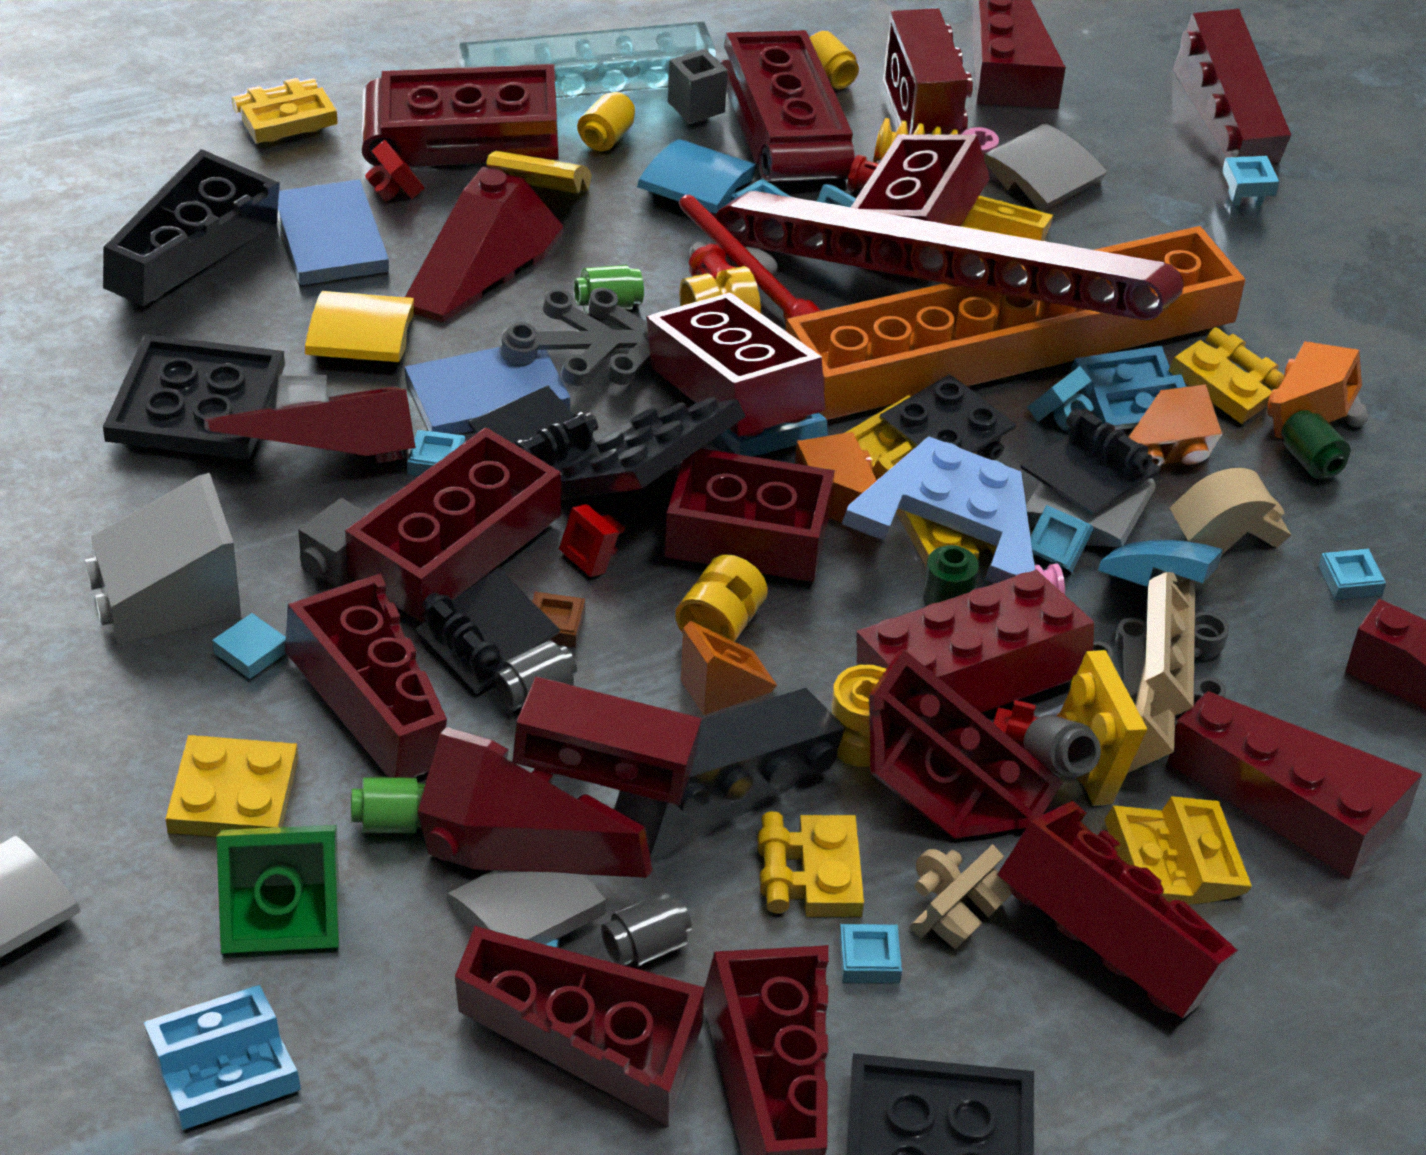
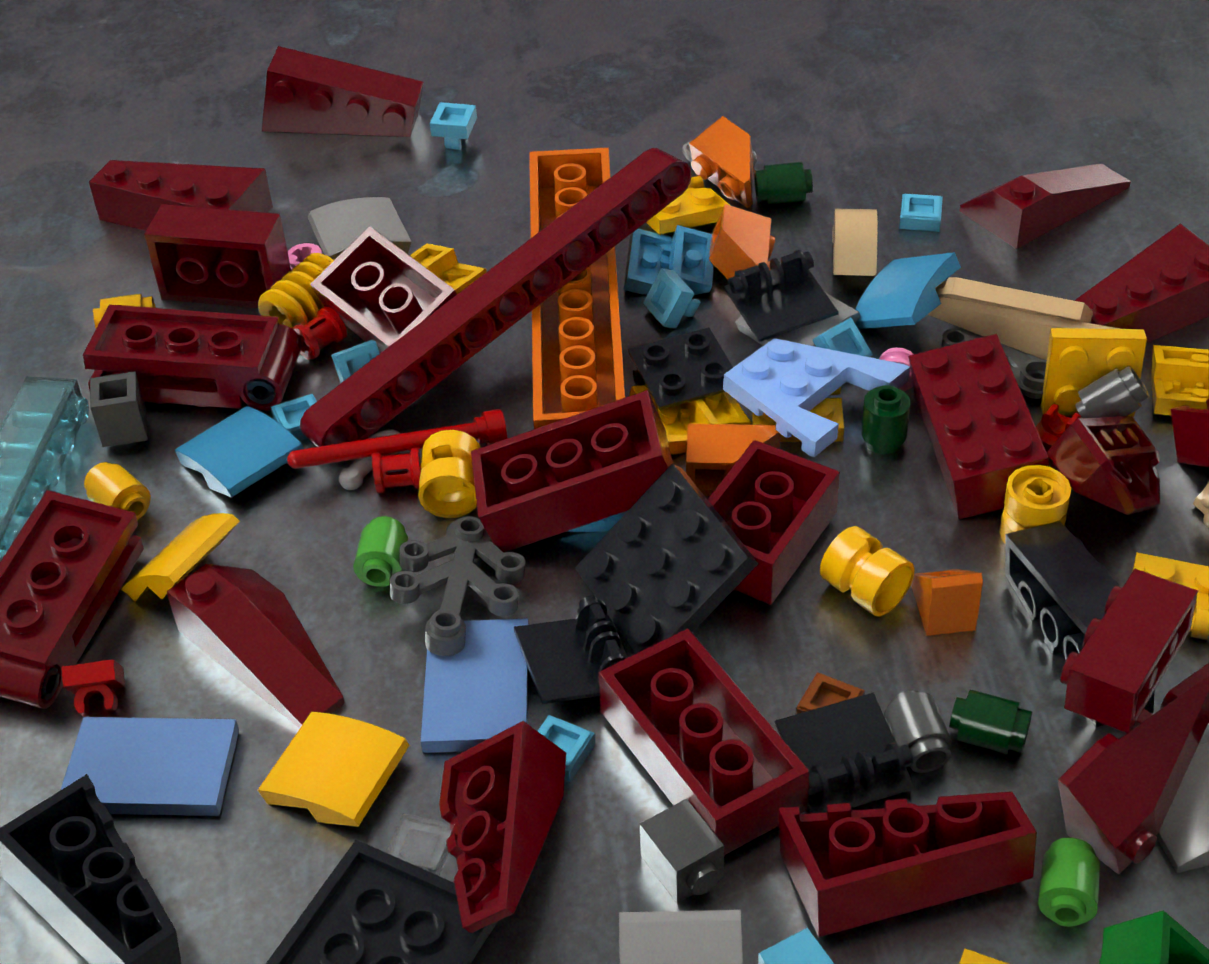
camera: 65 degrees left, 0 degrees up
red tile [559,504,625,577] -> none

